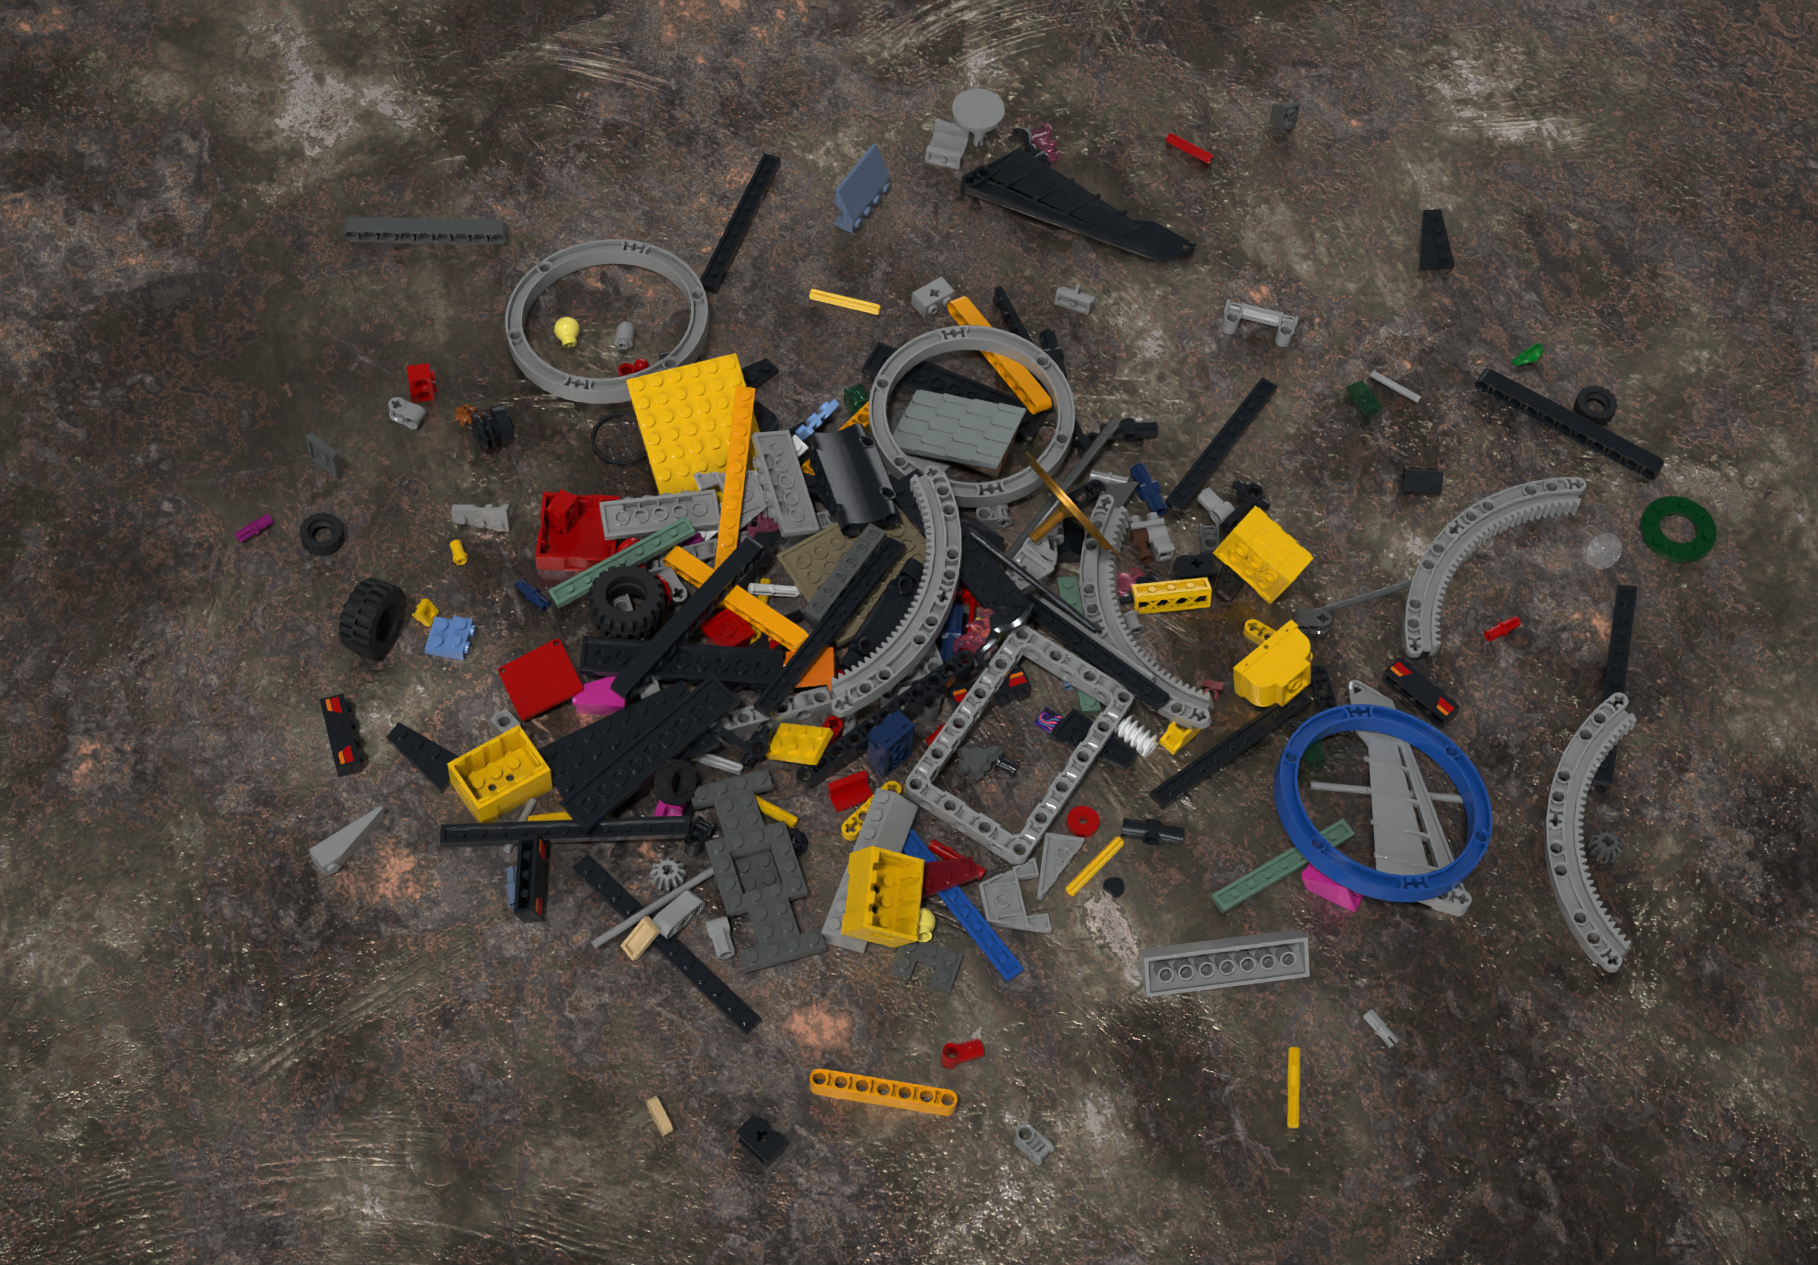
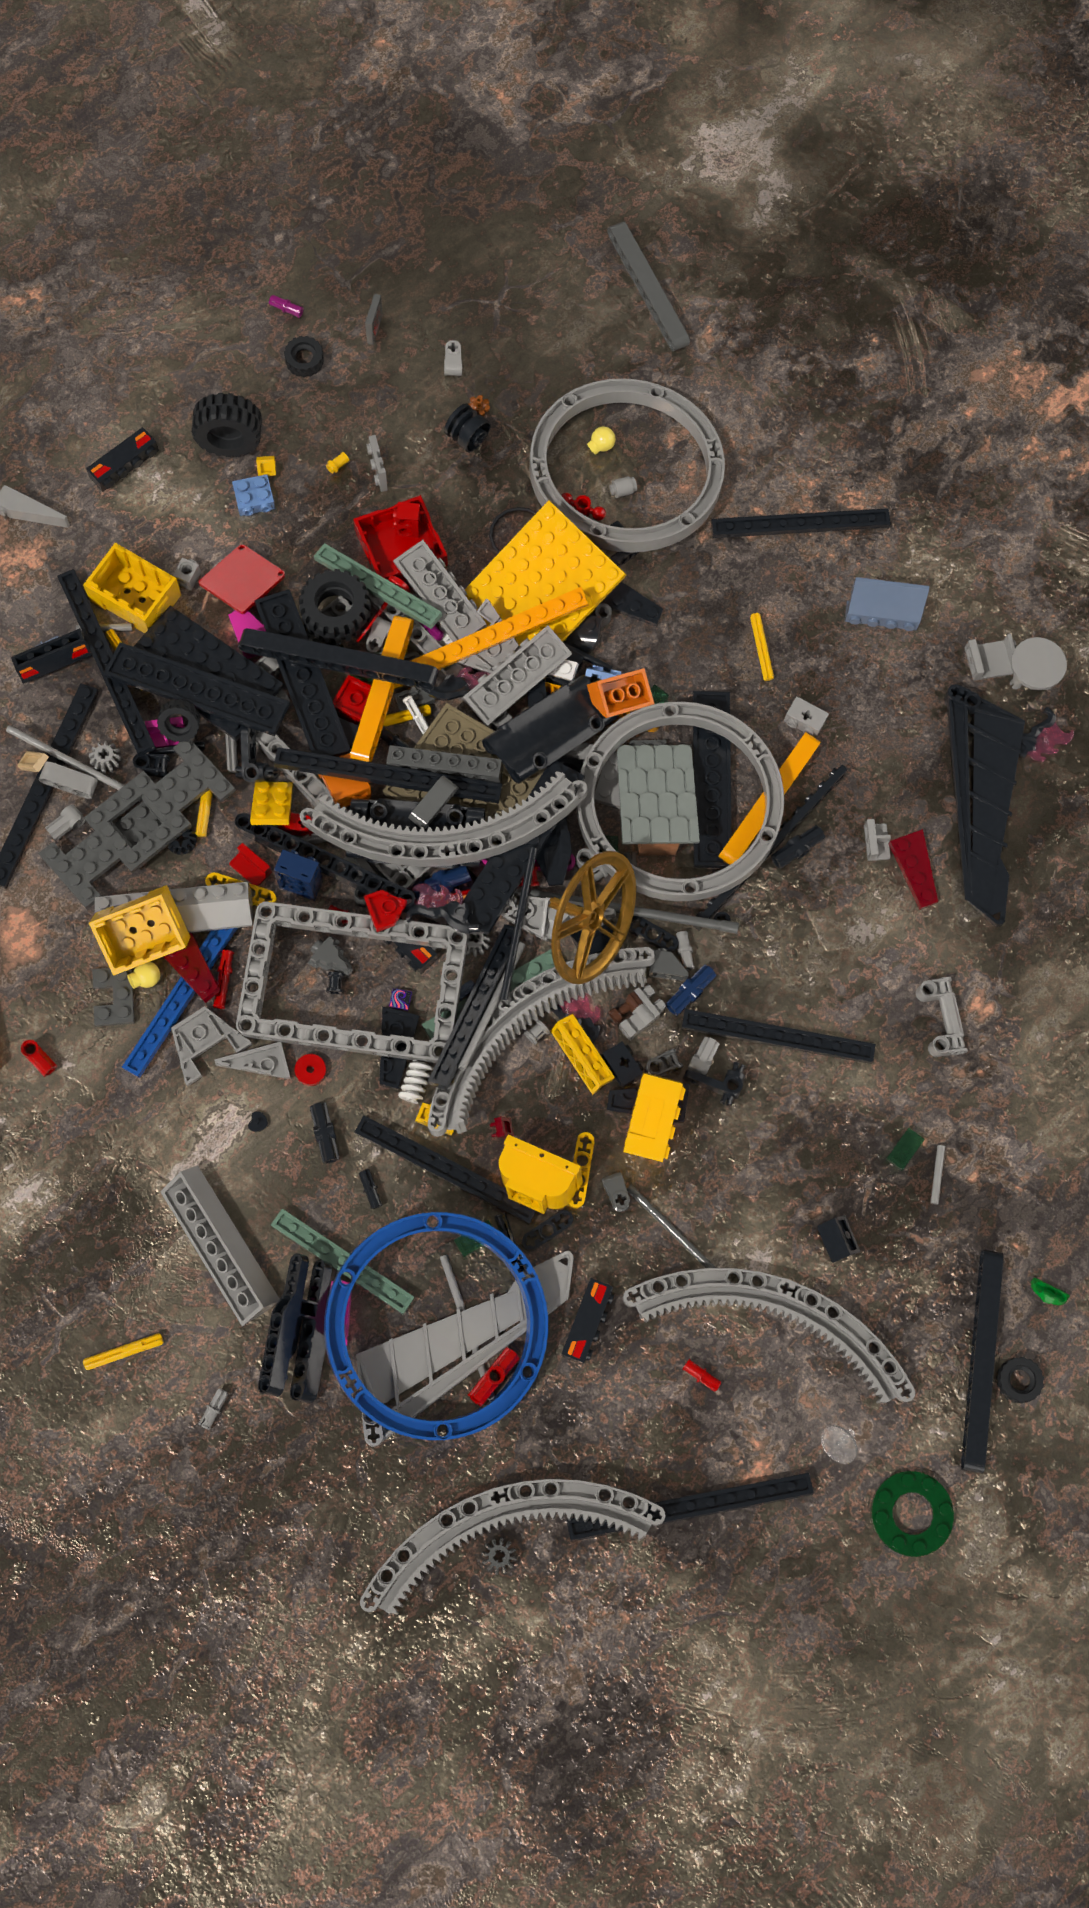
camera: 65 degrees right, 15 degrees up
black wing [387,722,459,794] -> none
red brick [406,363,437,403] -> none
dark blue pin [515,578,551,611] -> none
yellow axle [1065,836,1124,896] -> none
black piece [1100,418,1158,443] -> none
none -> black beam [258,1253,332,1403]
none -> black axle [359,1169,383,1210]
none -> red plate [364,890,407,932]
none -> dark grey beam [408,775,458,830]
none -> red piece [468,1347,520,1406]
none -> orange slope [587,668,654,718]
none -> dark red wing [888,829,938,910]

